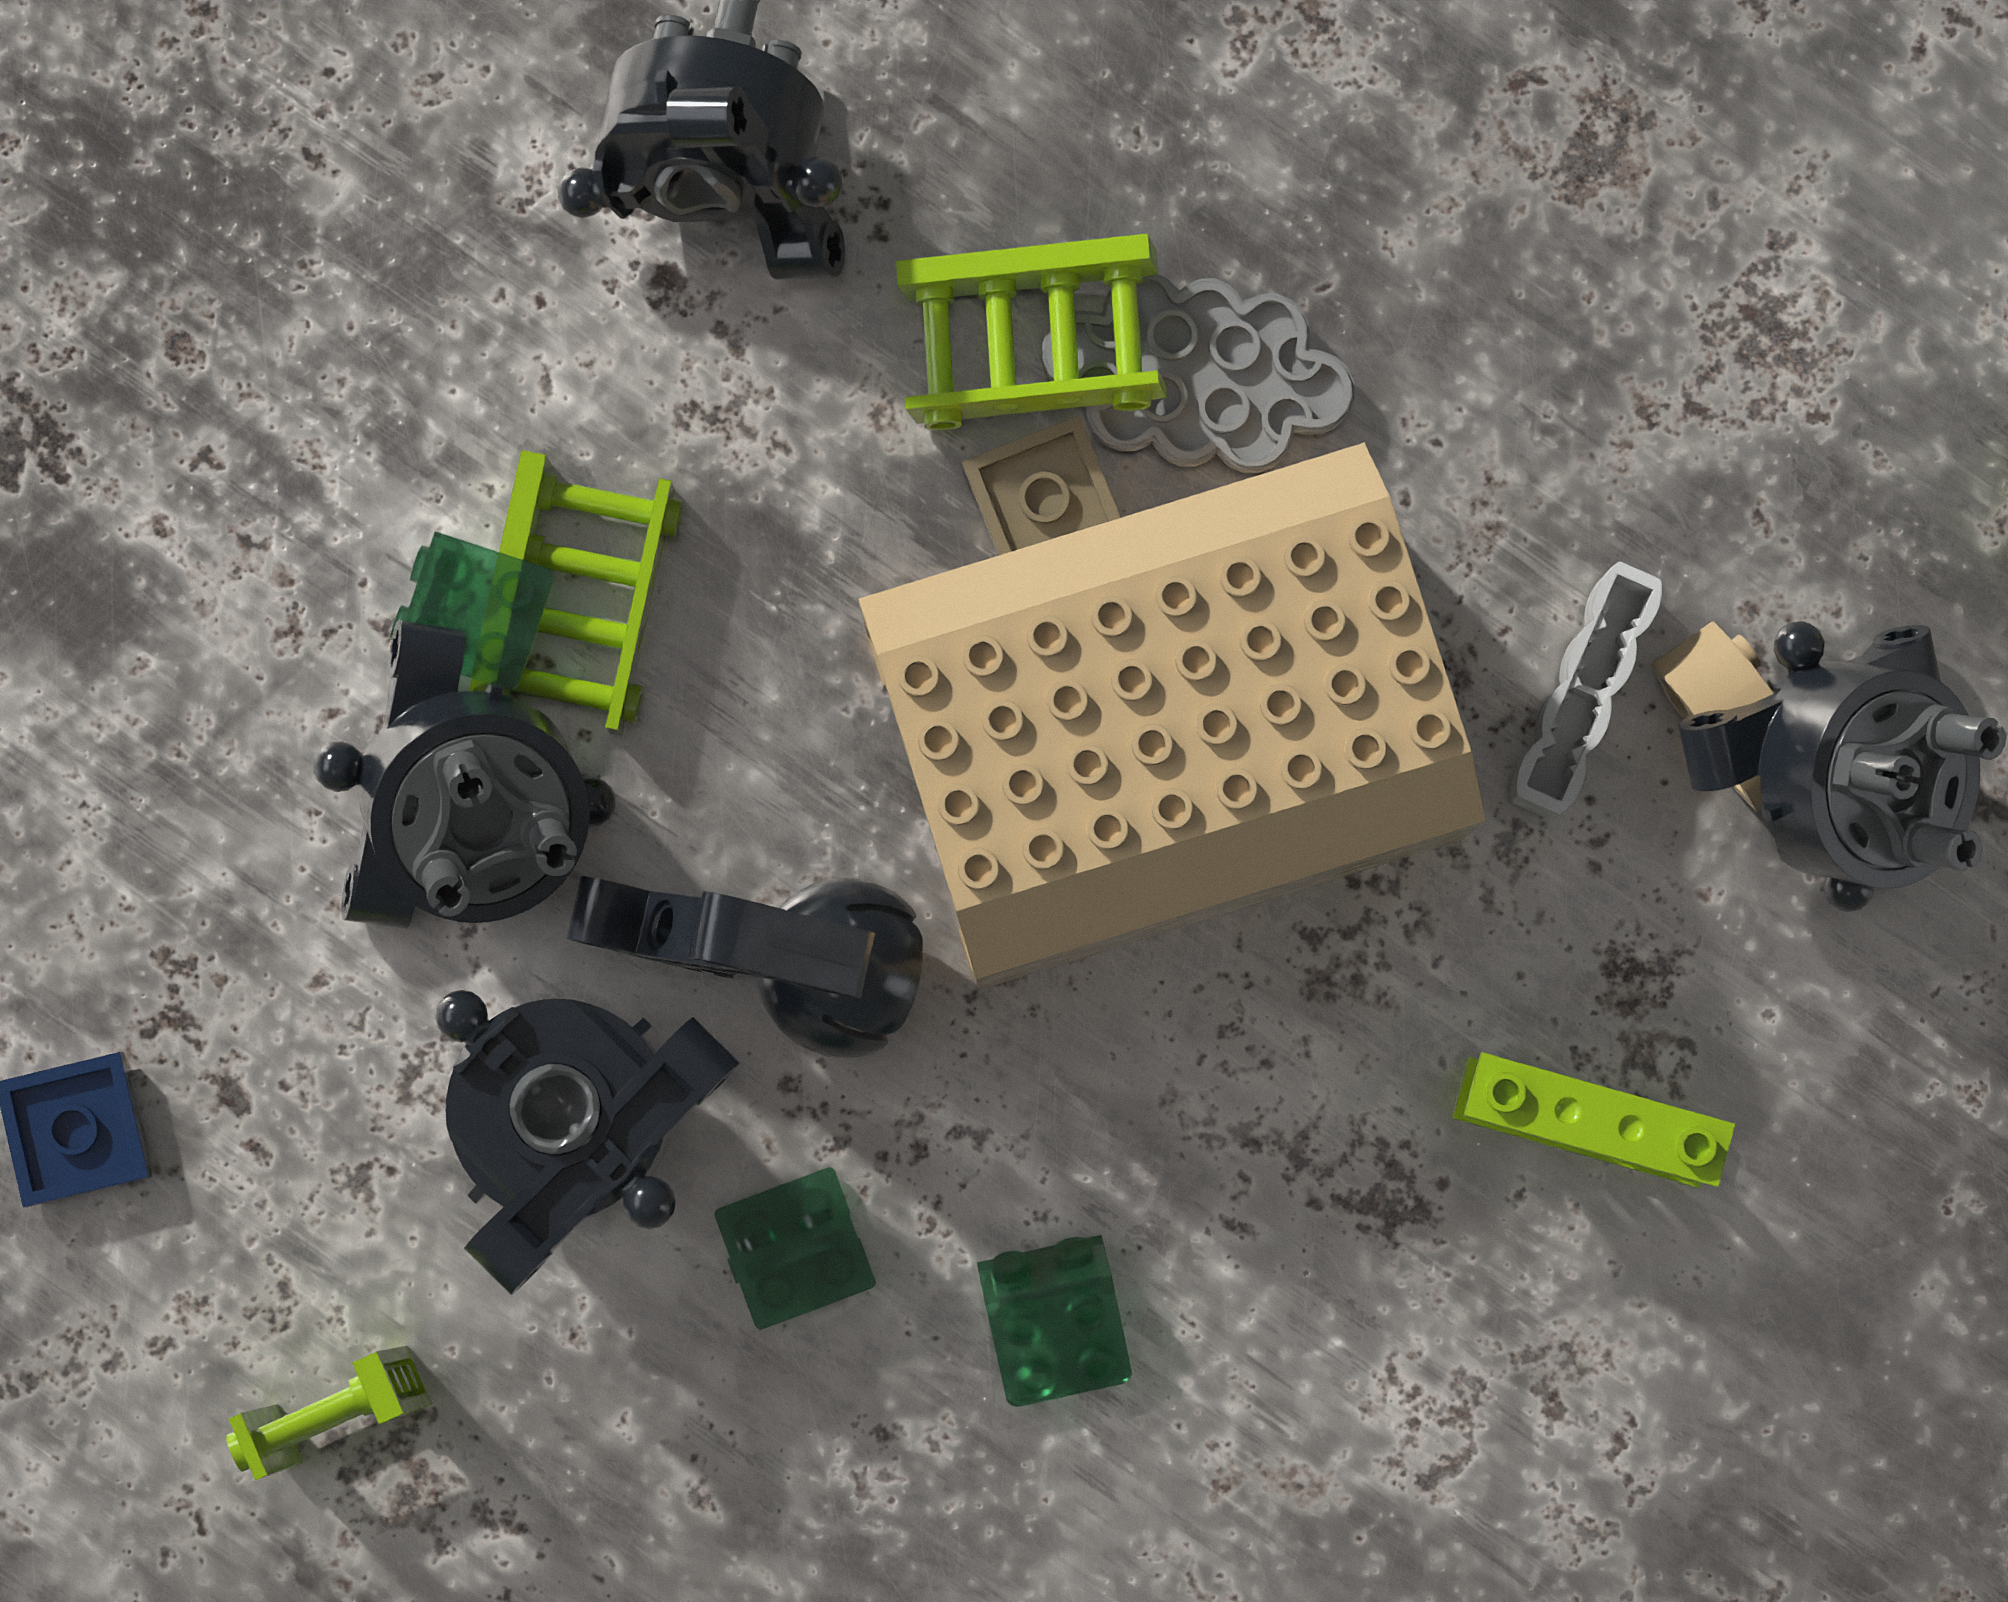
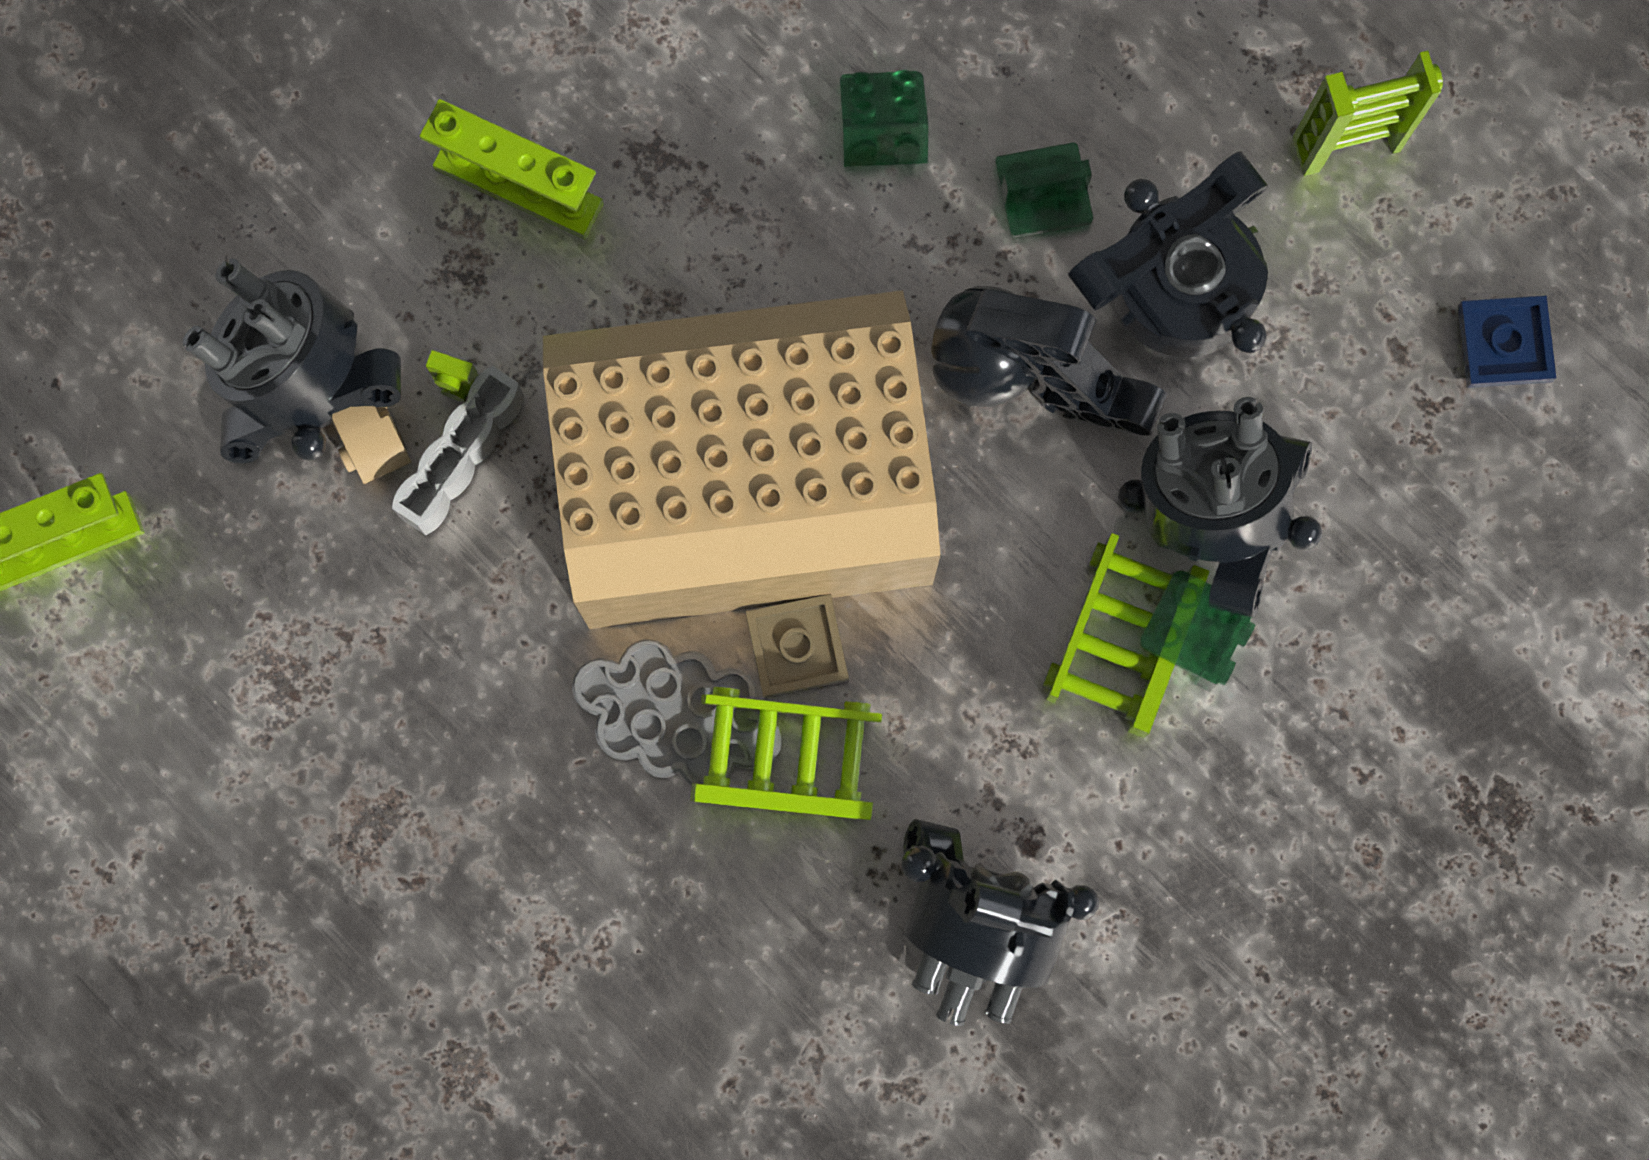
camera: 170 degrees left, 5 degrees down
none -> lime plate [426,350,479,402]

